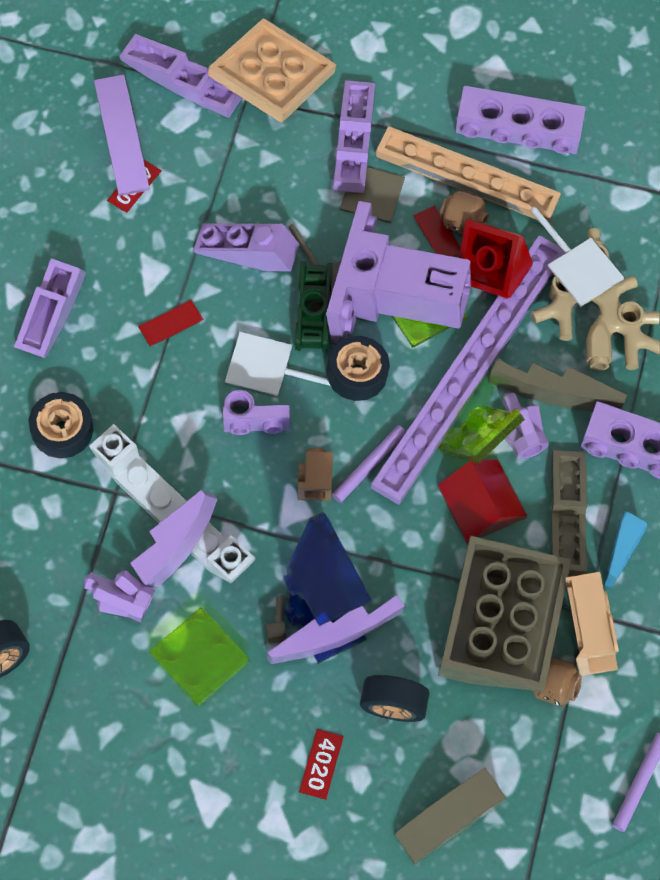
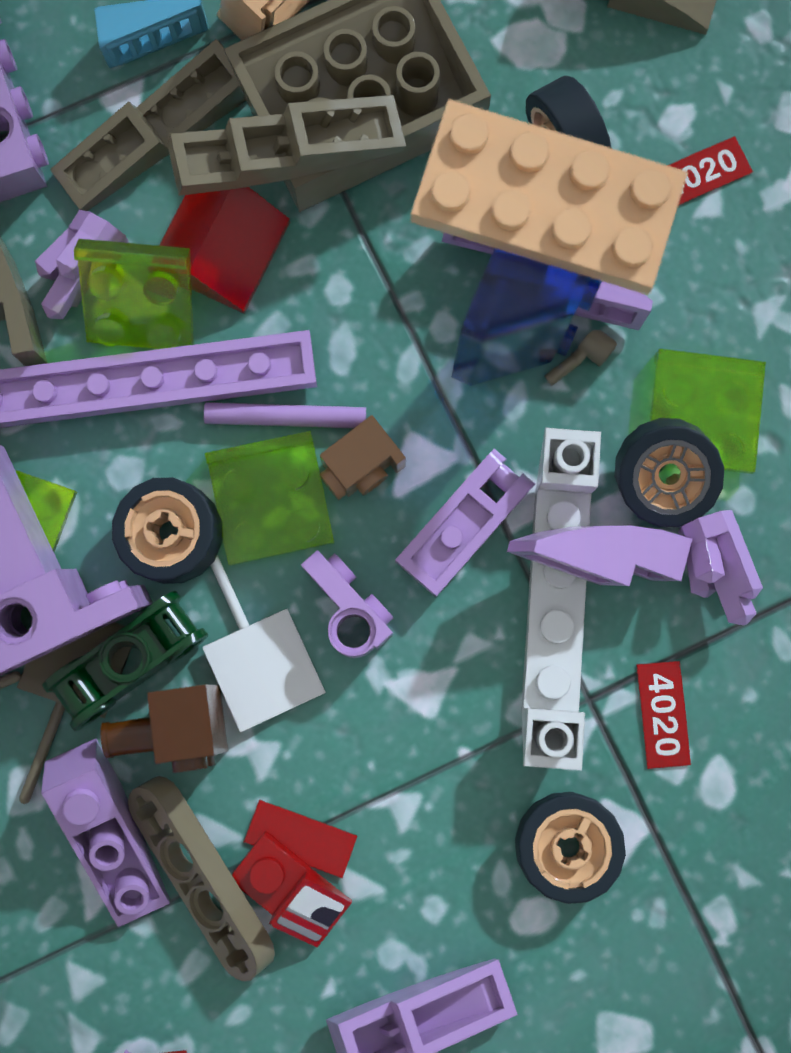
camera: 130 degrees left, 15 degrees up
none -> reddish brown brick [101,684,228,773]
none -> dark tan beam [128,776,275,982]
none -> dark tan slope [167,95,406,196]
none -> clear neon green piece [205,431,335,566]
none -> red slope [232,831,352,948]
none -> lavender plate [395,449,535,597]
none -> light nougat plate [411,99,688,295]
none -> wheel [615,418,725,527]
none -> red sticker [636,661,691,769]

